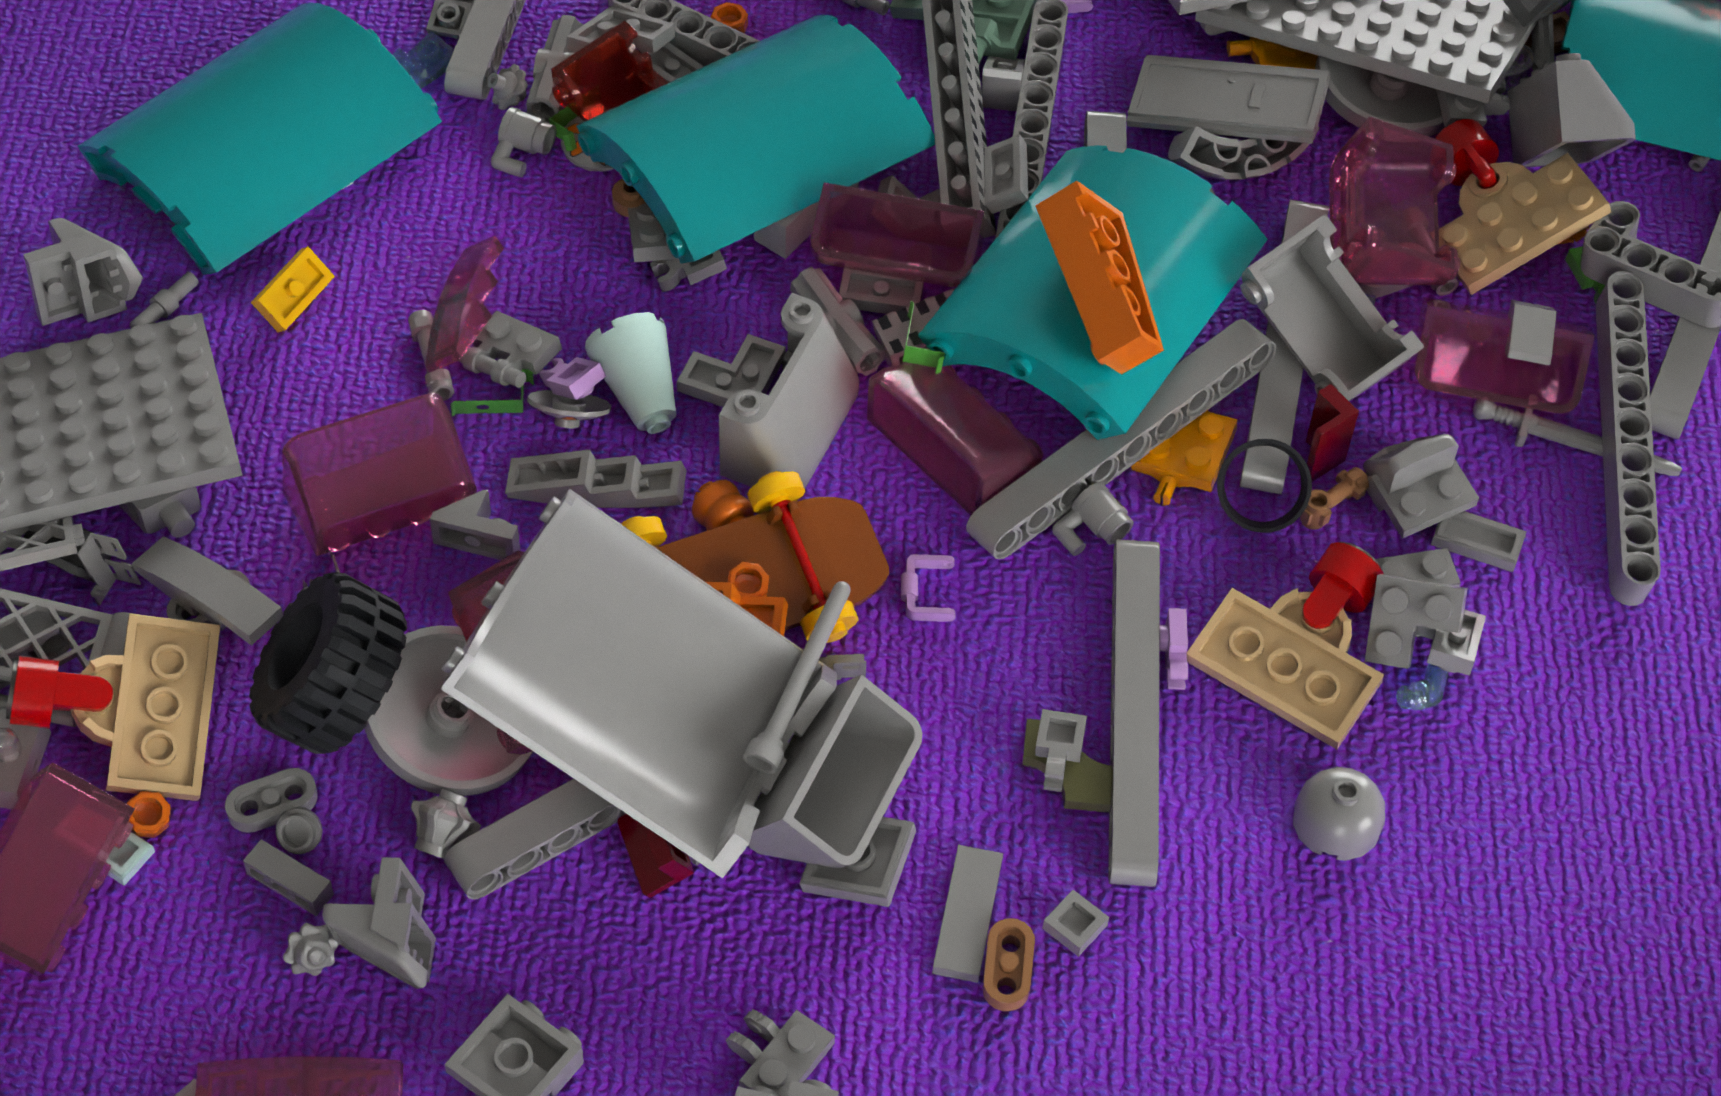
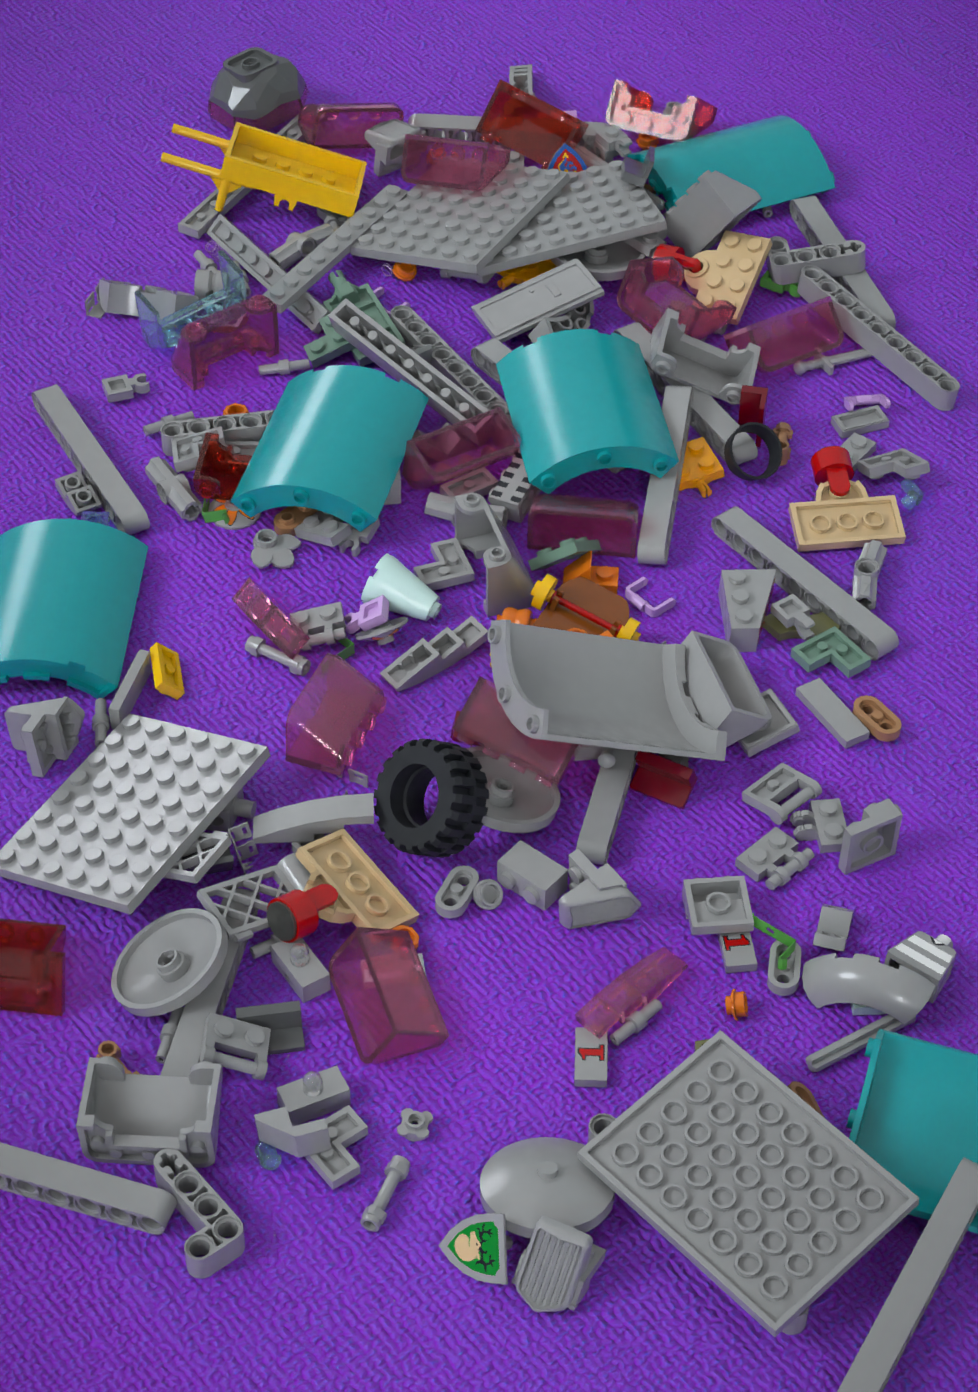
camera: 40 degrees left, 10 degrees down
light grey piece [243,839,334,916] -> none
light grey plant [283,923,339,976] -> none
light grey rock [410,788,481,859] -> none
light grey slope [430,490,521,563] -> none
light grey plant [487,64,528,110] -> none
light grey piece [491,107,556,178] -> none
light grey piece [743,581,851,774] -> none
bright green piece [902,300,945,374] -> none
light grey plate [984,134,1028,214] -> none
orange wedge [1035,180,1164,375] -> none
light grey plate [1042,890,1109,957] -> none
light grey piece [1052,482,1134,556] -> none
lavender plate [1159,608,1188,690] -> none
light grey cylinder [1293,767,1385,861] -> none
light grey piece [1363,434,1479,539] -> none
light grey plate [1365,574,1468,669] -> none
light grey slope [1504,300,1557,365] -> none
none -> light grey tile [108,649,152,729]
none -> light grey plate [251,529,301,569]
none -> light grey brick [497,840,568,911]
none -> sand green plate [528,537,602,571]
none -> orange slope [563,551,619,594]
none -> light grey wedge [718,569,776,652]
none -> light grey plate [735,827,814,890]
none -> light grey plate [742,763,822,825]
none -> sand green plate [791,626,871,678]
none -> lavender piece [844,394,891,412]
none -> light grey piece [852,540,887,610]

